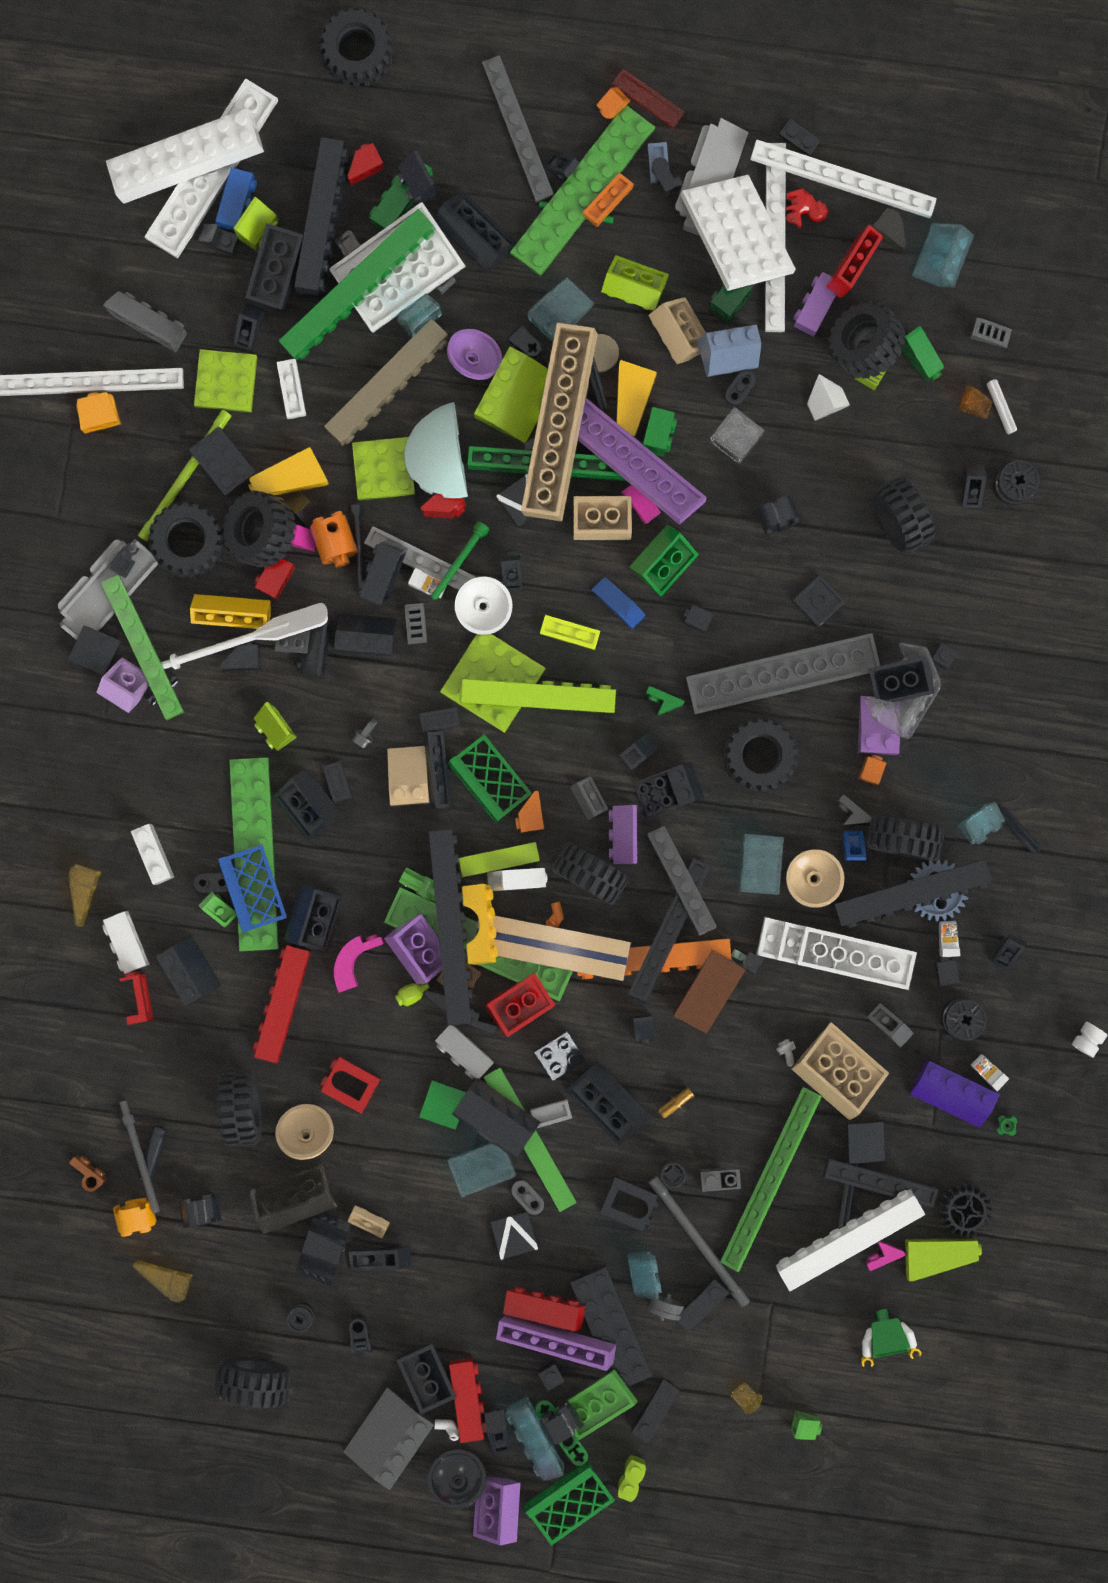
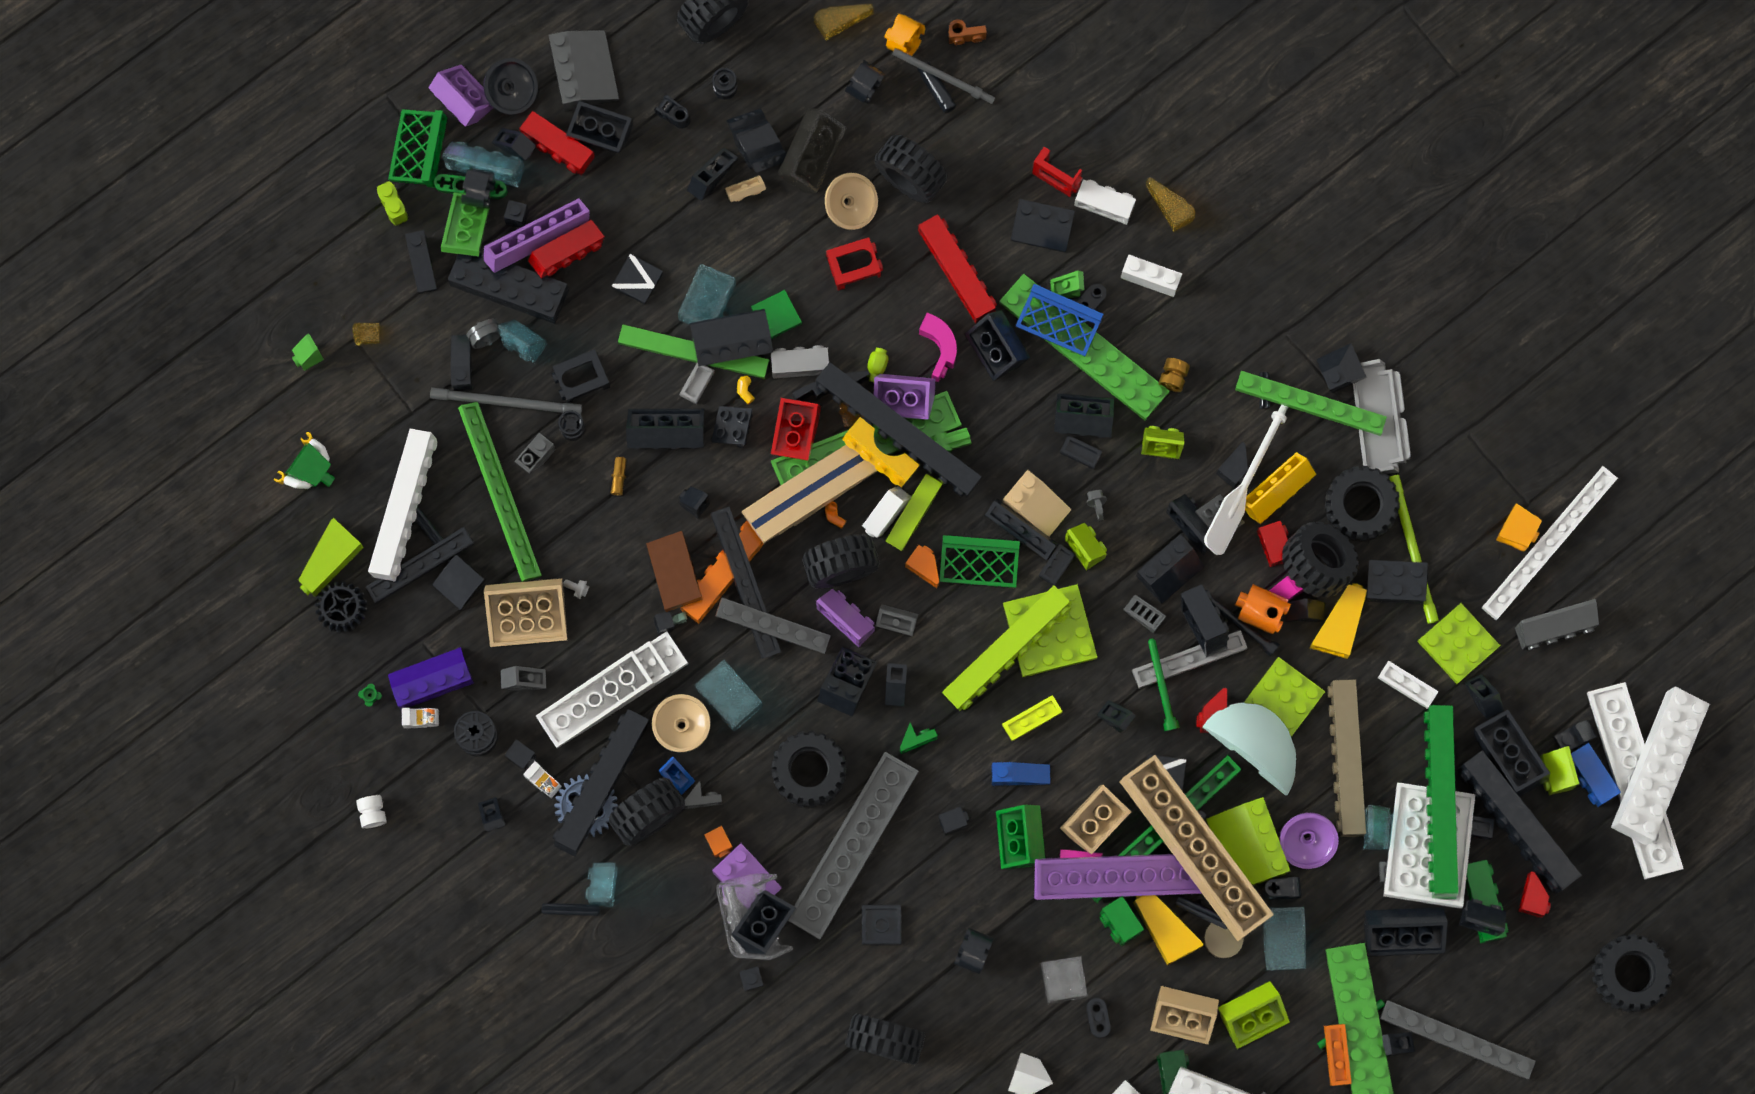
camera: 130 degrees right, 10 degrees down
lavender slope [96,658,149,713] -> none
black plate [109,542,139,579] -> none
white leg [408,568,446,599] -> none
white arm [435,1419,460,1441] -> none
white dish [455,577,512,635] -> none
dark grey plate [512,1180,544,1215] -> none
sand blue slope [697,325,761,377] -> none
dark pink slope [865,1241,905,1271] -> none
none -> yellow arm [737,376,755,405]
none -> lime slope [1065,523,1107,570]
none -> pearl gold wheel [1158,358,1190,392]

